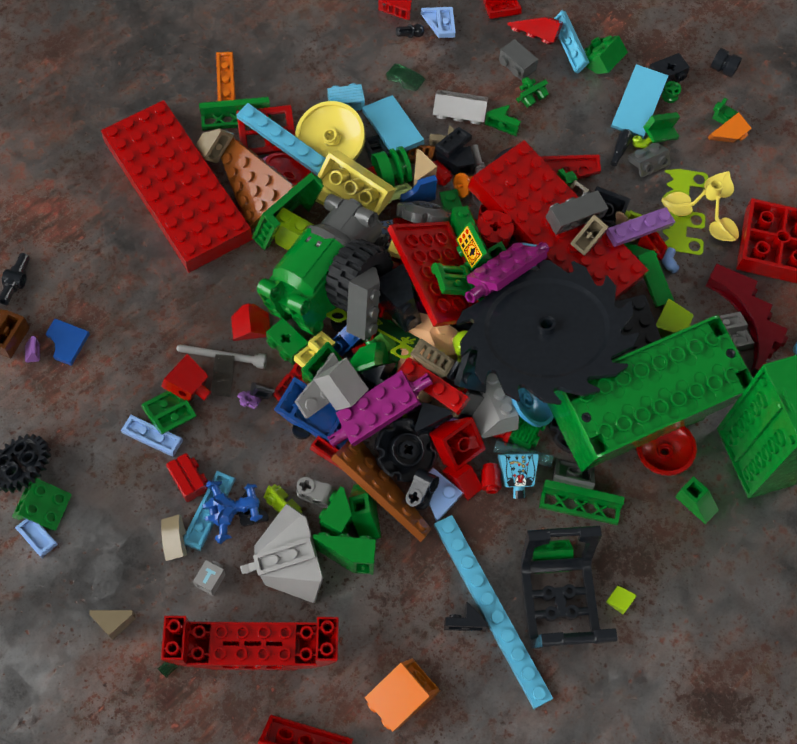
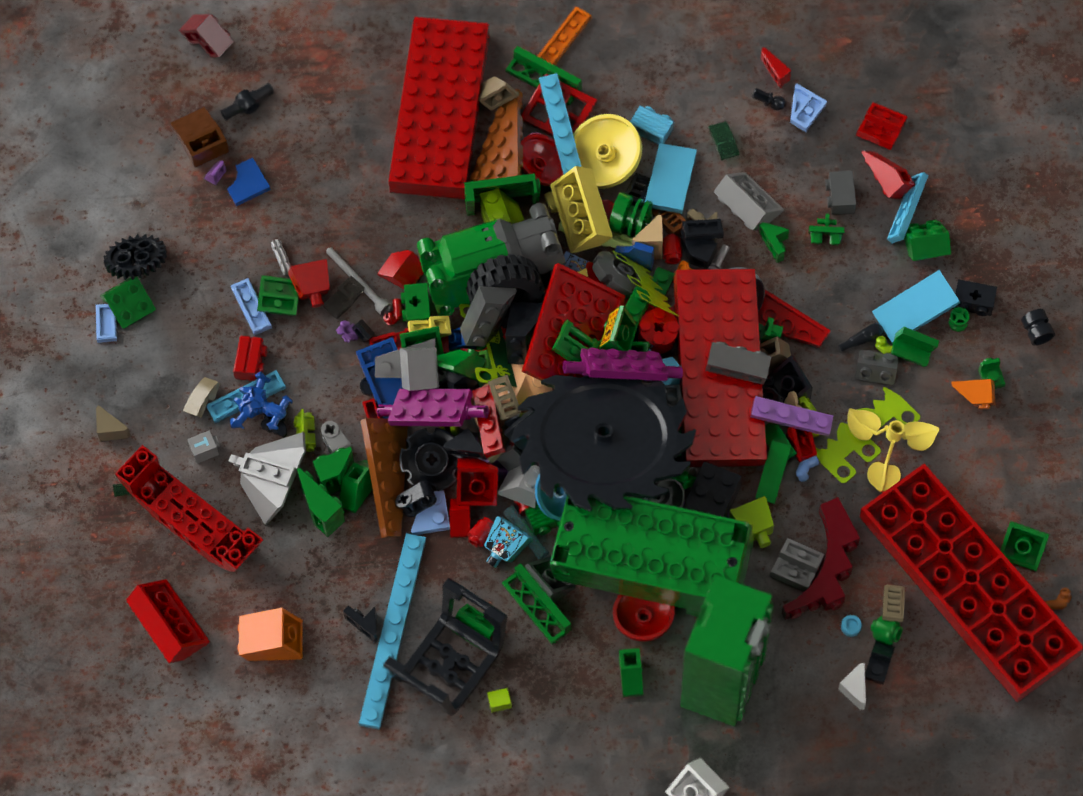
camera: 45 degrees right, 0 degrees up
dark tan slope [570,214,609,256] -> none
none -> light grey axle [271,239,291,275]
none -> red arm [383,299,403,325]
none -> lime piece [613,251,678,316]

